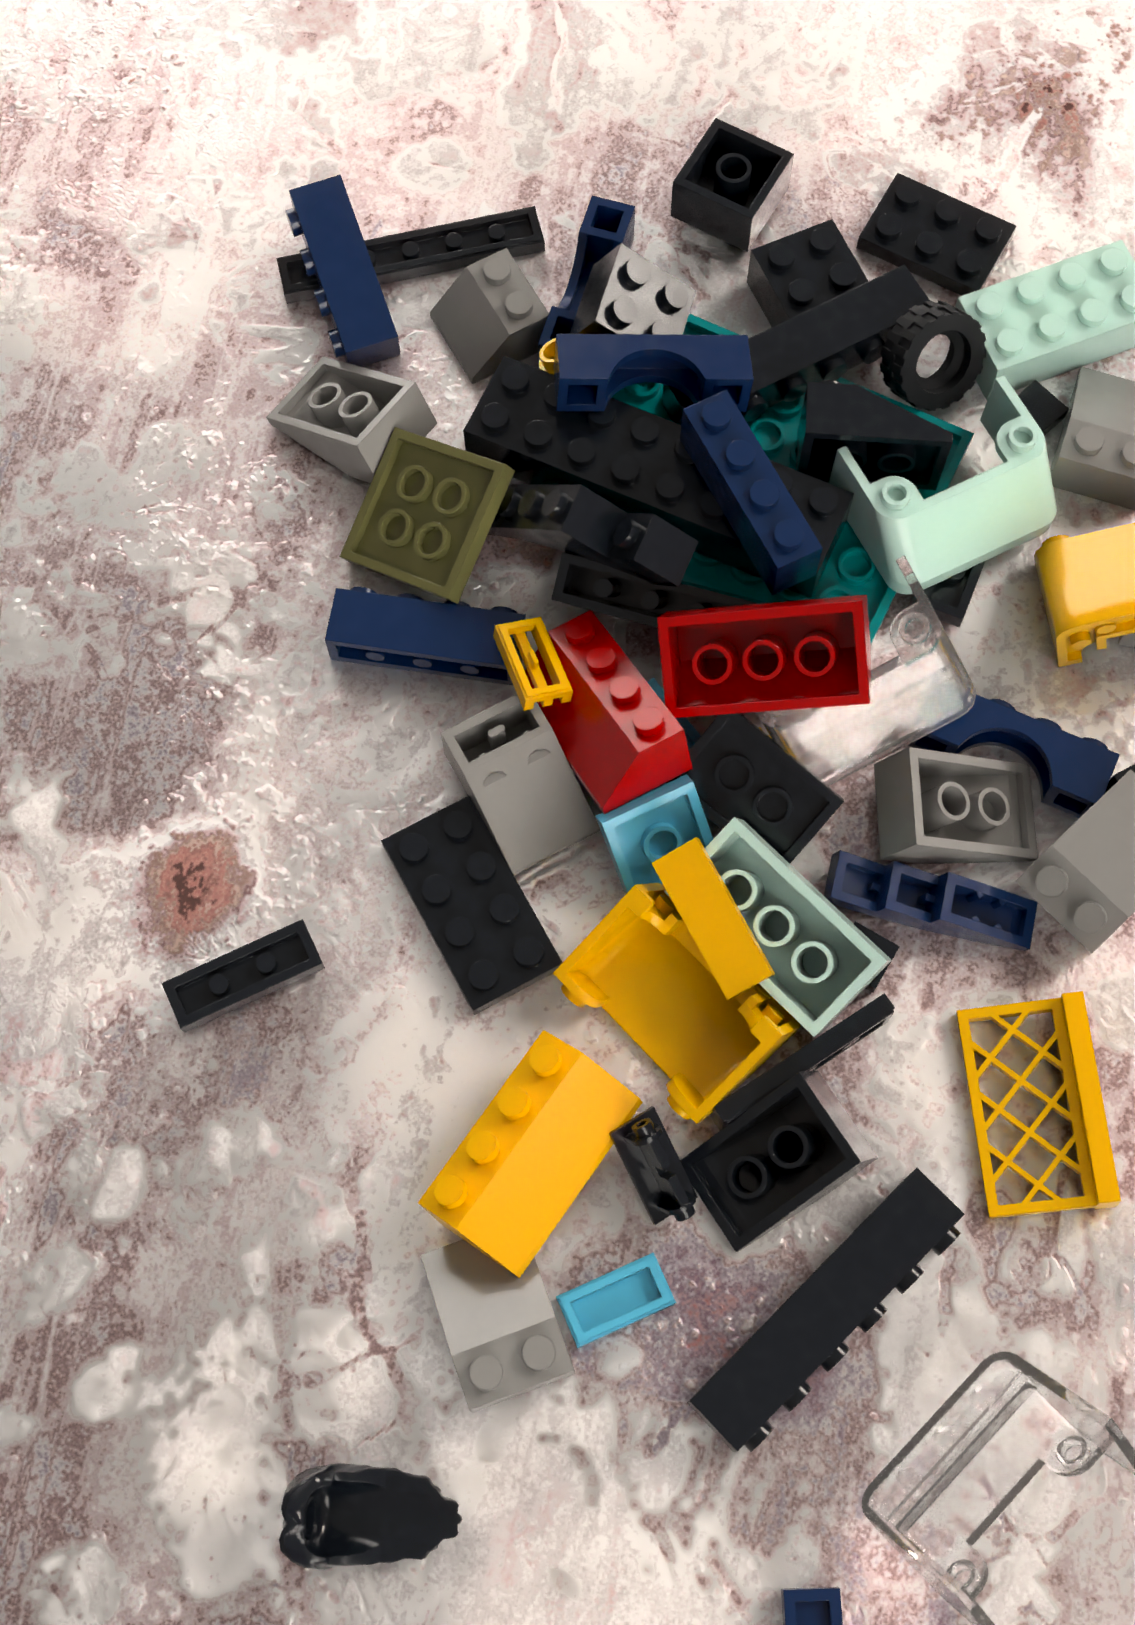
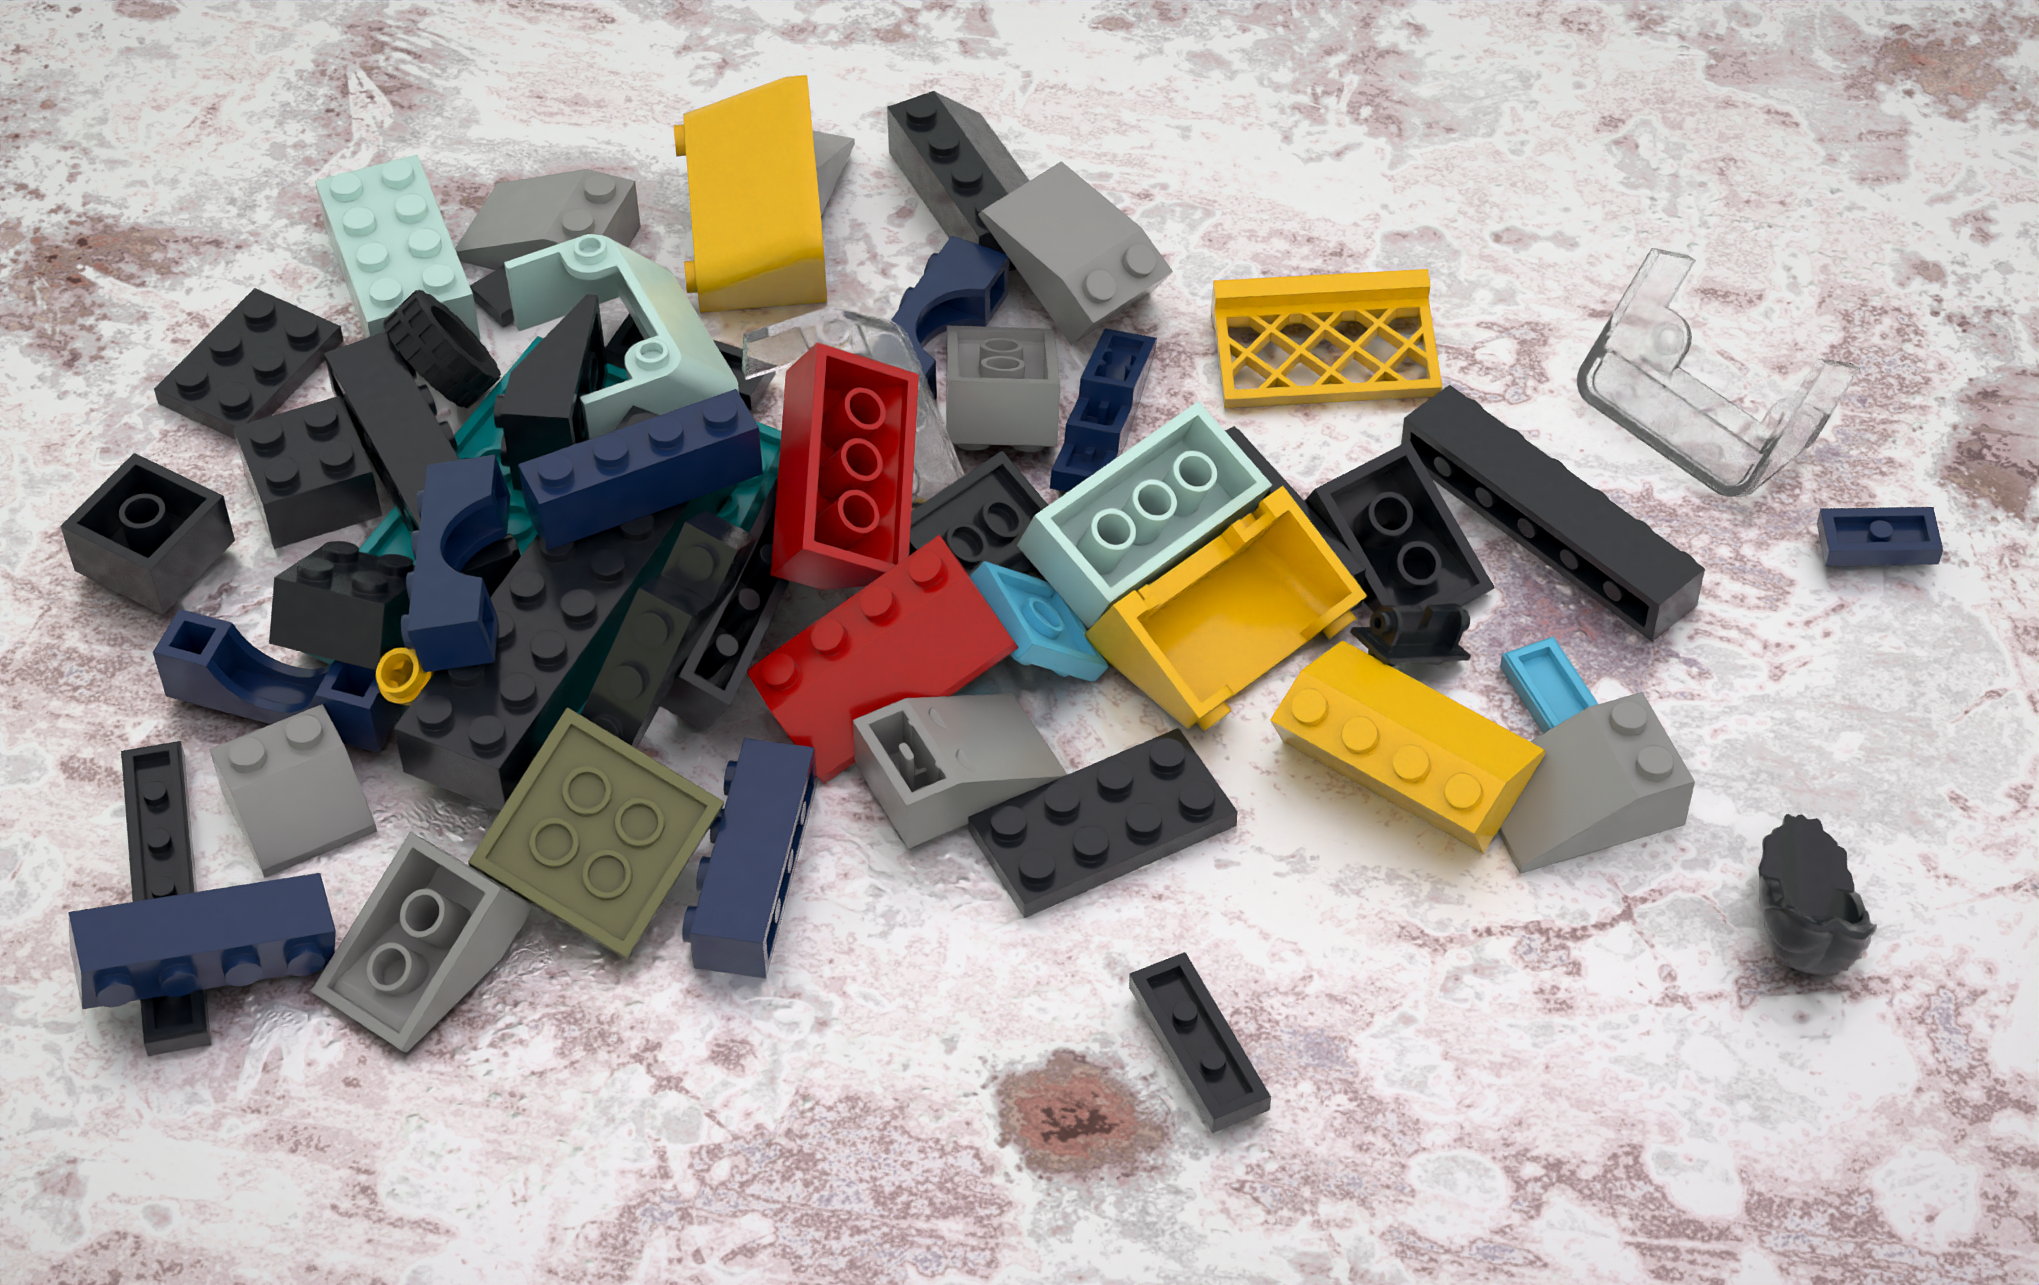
camera: 90 degrees left, 20 degrees down
yellow tile [493,617,573,711] -> none
yellow tile [651,837,775,1000] -> none

